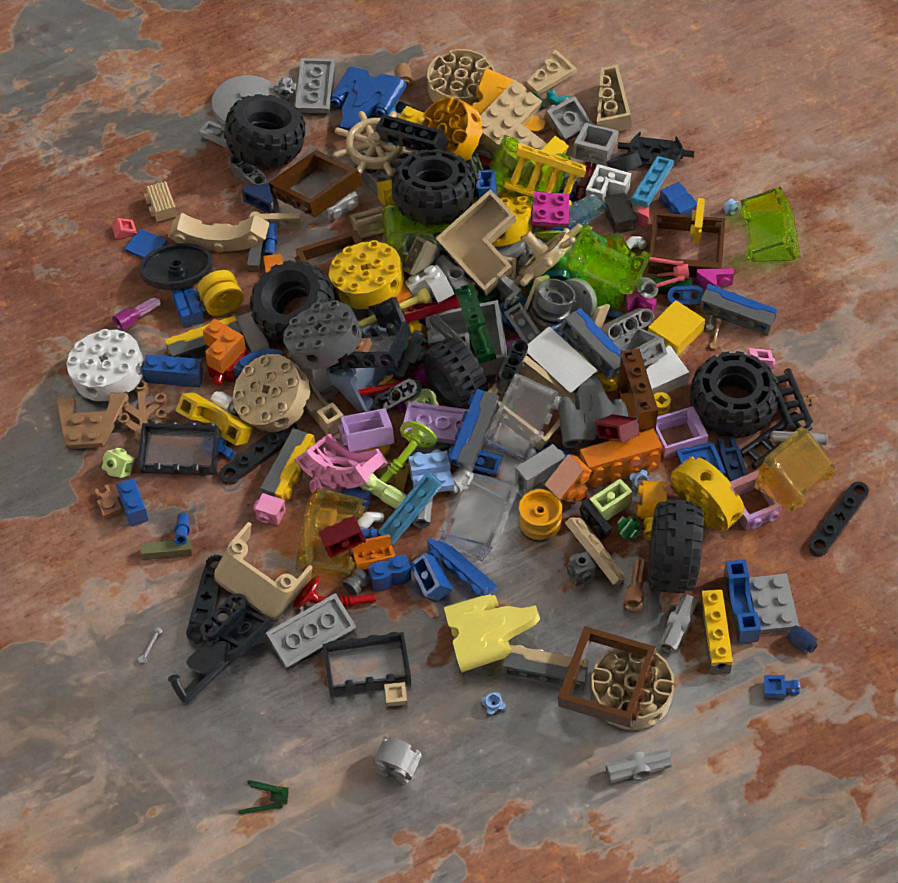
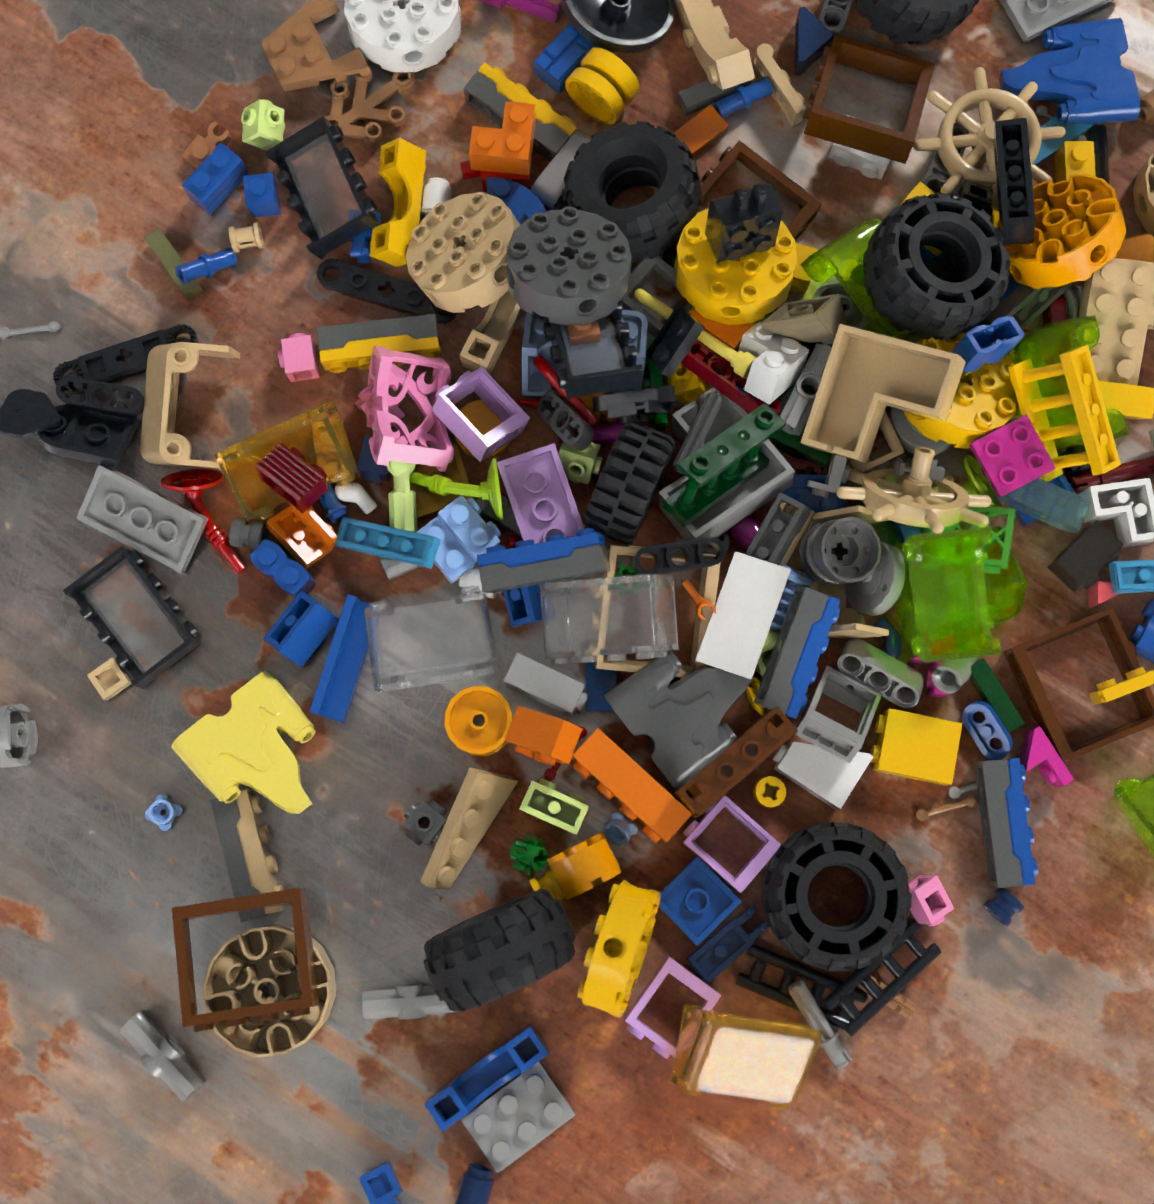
camera: 60 degrees right, 25 degrees up
blue brick [142,354,204,387] -> none
tan tile [349,206,392,239] -> none
black plate [579,498,612,539] -> none
dark red brick [595,414,640,443] -> none
white arm [620,236,647,254] -> none
nougat piece [623,559,646,612] -> none
coral plant [646,257,689,287] -> none
yellow piece [700,590,733,674] -> none
black piece [809,482,869,557] -> none
none -> tan bush [228,222,264,253]
none -> blue brick [243,173,281,218]
none -> orange hand [682,579,716,621]
none -> black hinge [705,183,783,263]
none -> dark blue wheel [983,888,1024,927]

